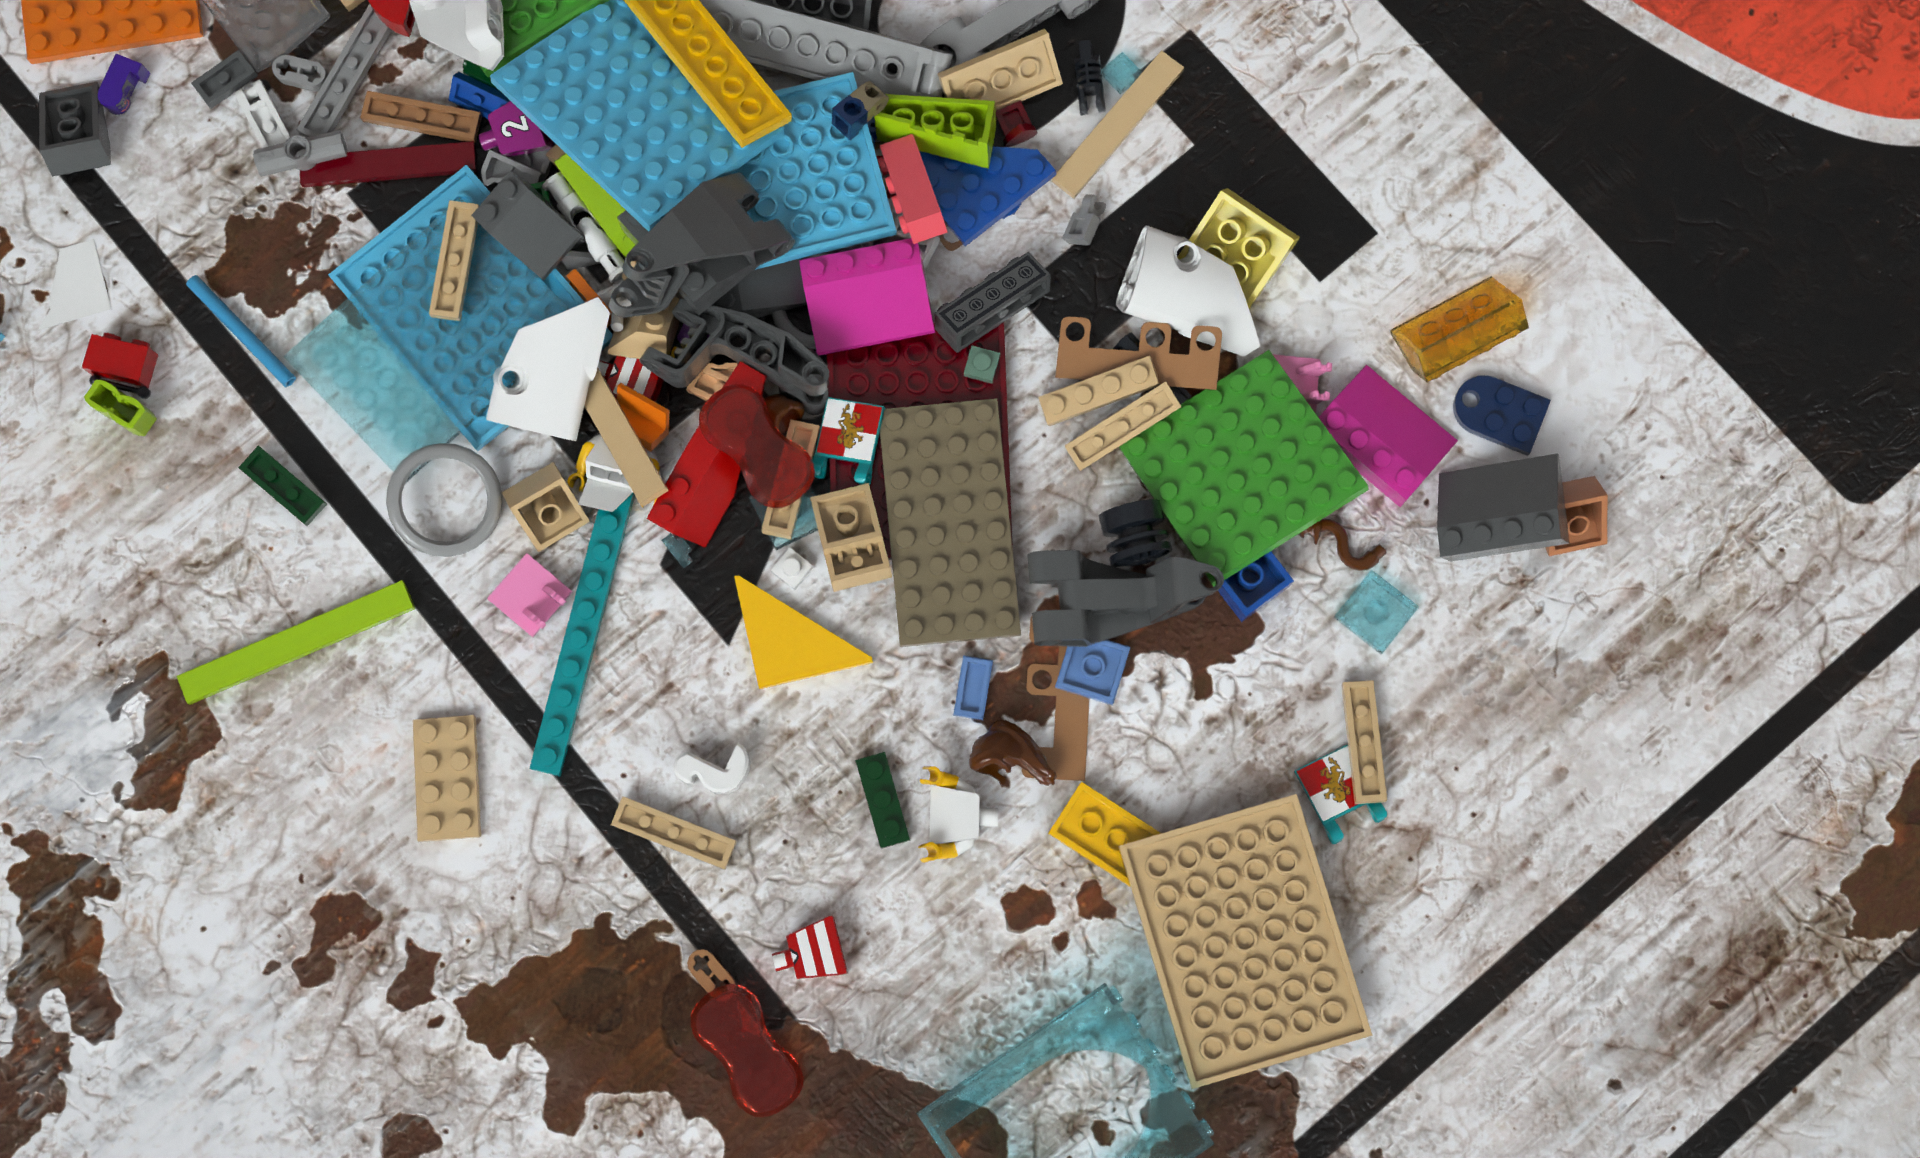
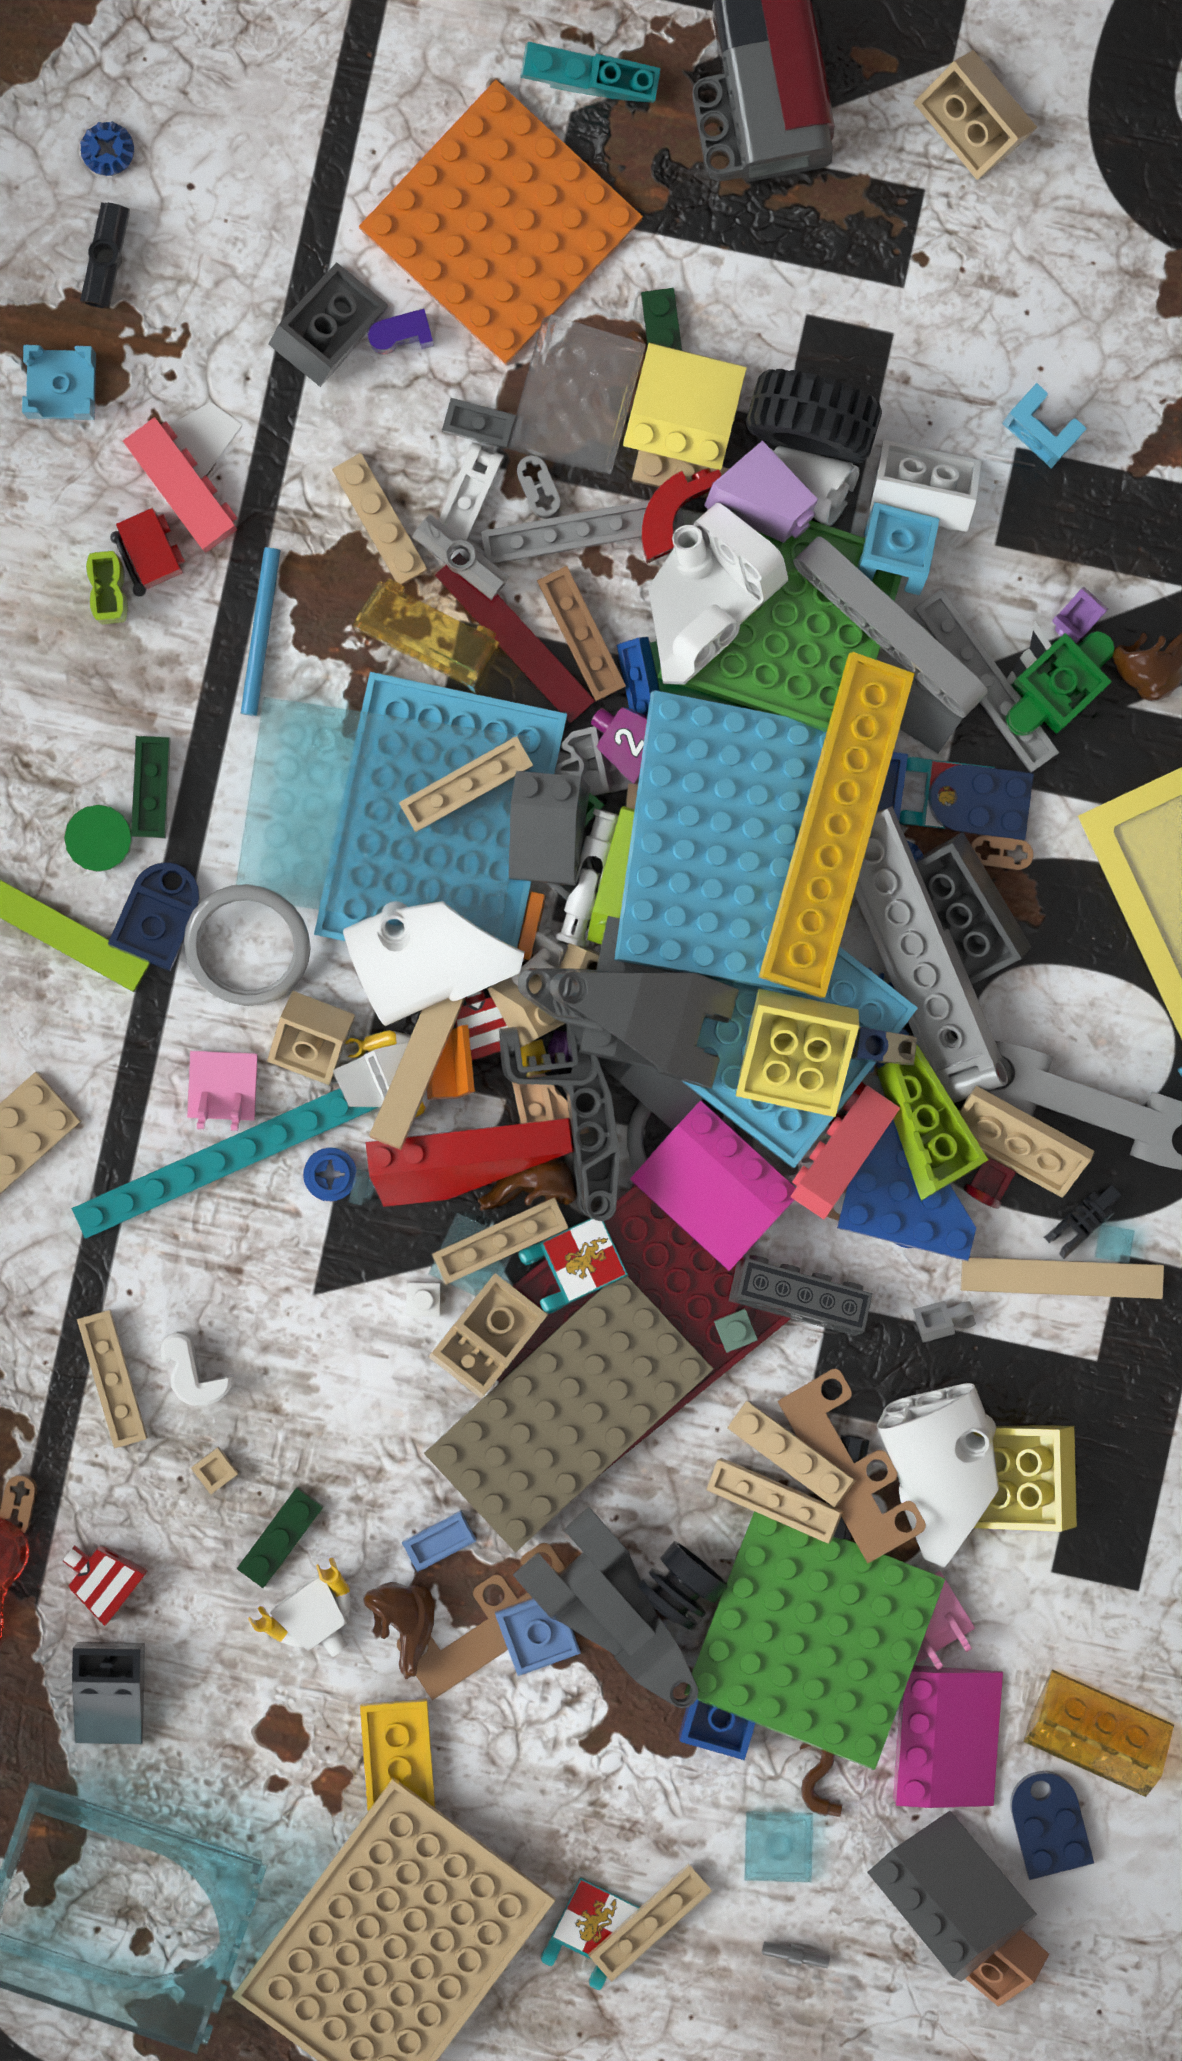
camera: 50 degrees right, 10 degrees up
clear red plate [699,384,815,508] -> none
yellow tile [734,575,873,689] -> none
none -> green tile [64,805,133,872]
none -> black slope [72,1642,145,1744]
none -> dark blue plate [108,863,200,972]
none -> coral brick [123,417,238,553]
none -> tan plate [191,1446,238,1494]
none -> blue gear [303,1147,357,1201]
none -> tan plate [332,453,428,587]
none -> clear yellow windscreen [352,578,500,694]
none -> light yellow slope [736,989,859,1117]
none -> flat silver bar [762,1941,830,1969]

